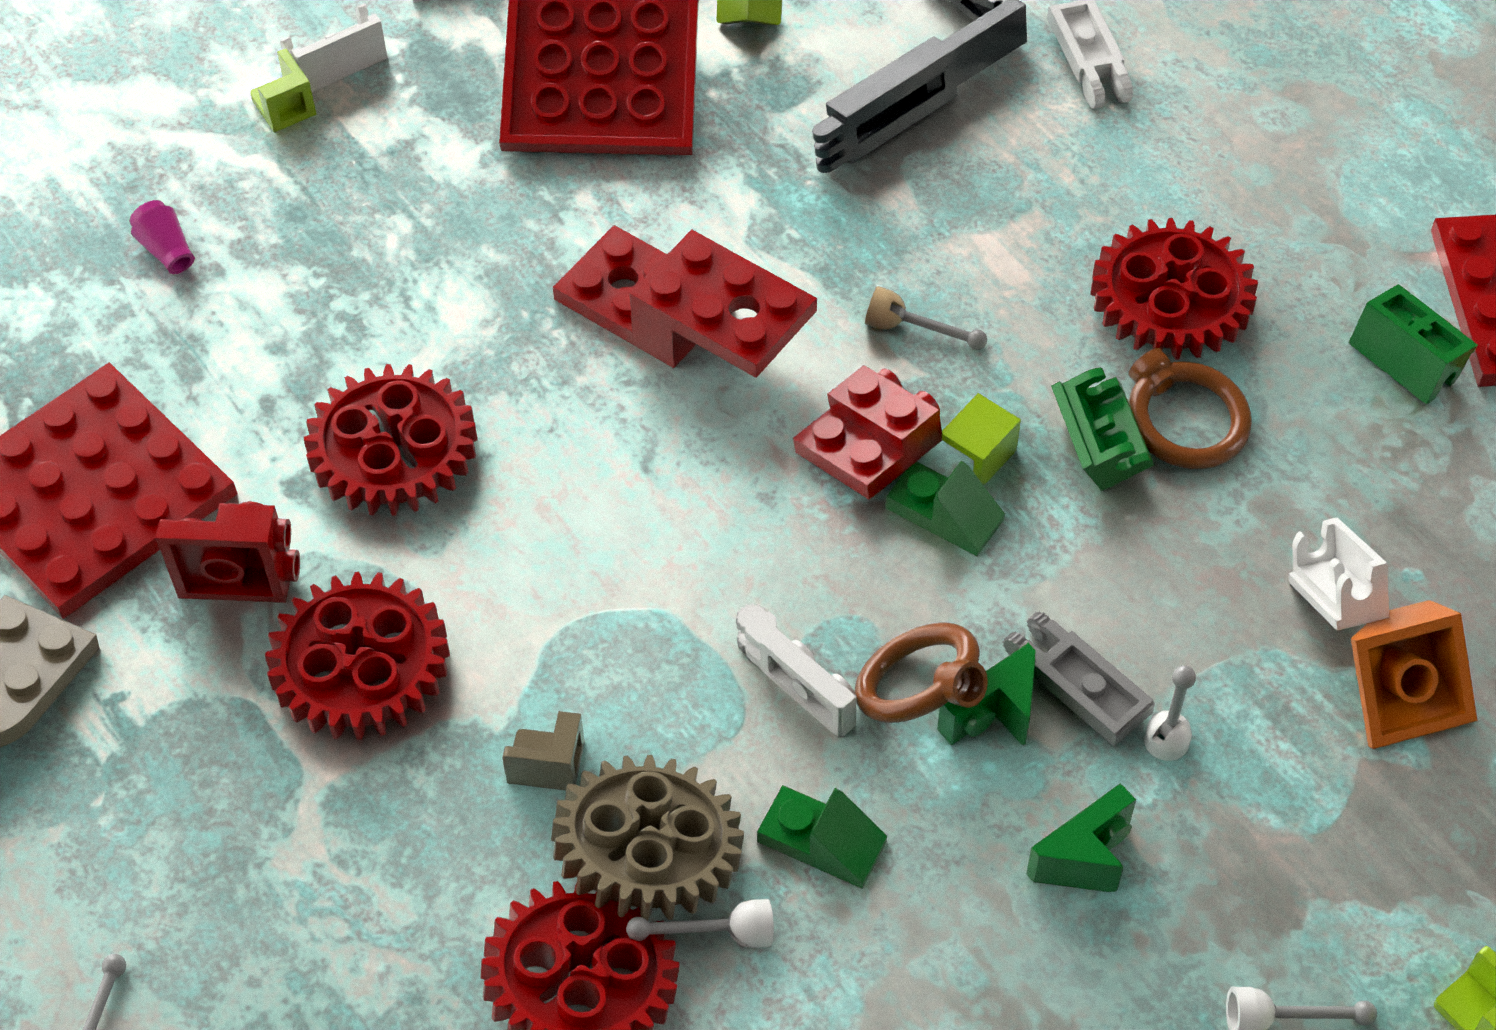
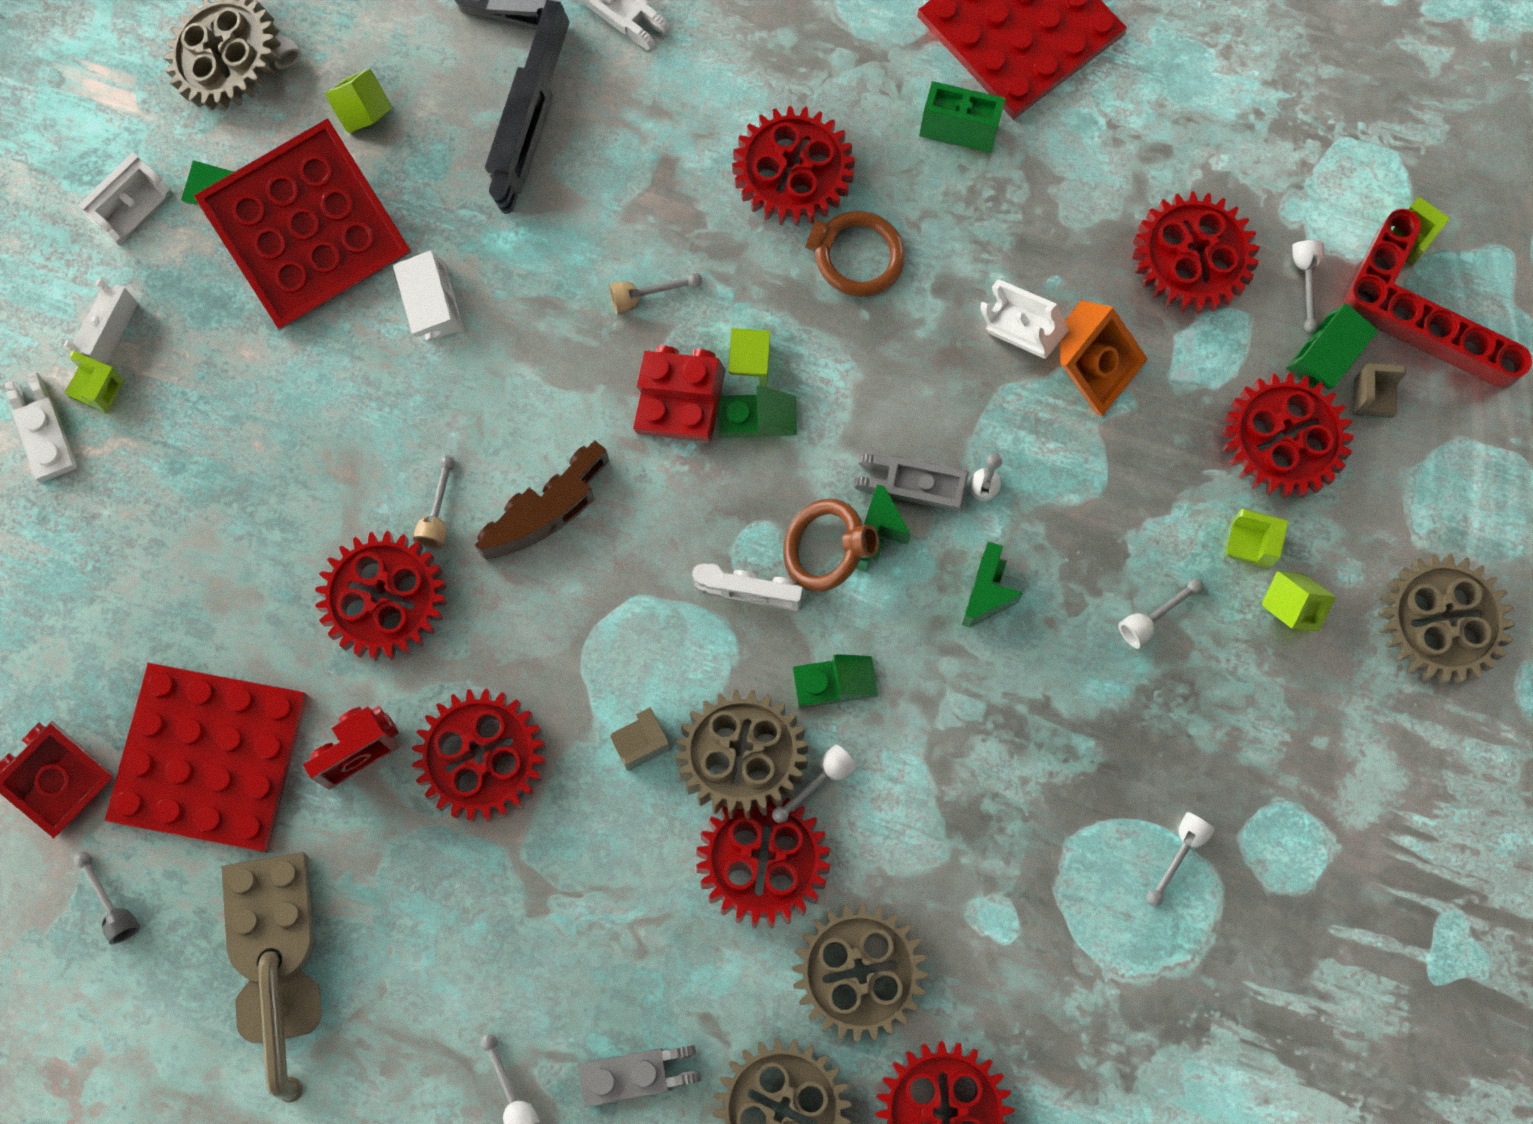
camera: 35 degrees left, 20 degrees up
dark pink cone [129,200,195,274] -> none
red bracket [553,225,817,378] -> none
green hinge [1051,367,1154,491] -> none
none -> white hinge [4,371,77,483]
none -> white hinge [393,250,464,341]
none -> hinge [413,455,455,548]
none -> reddish brown slope [475,440,609,560]

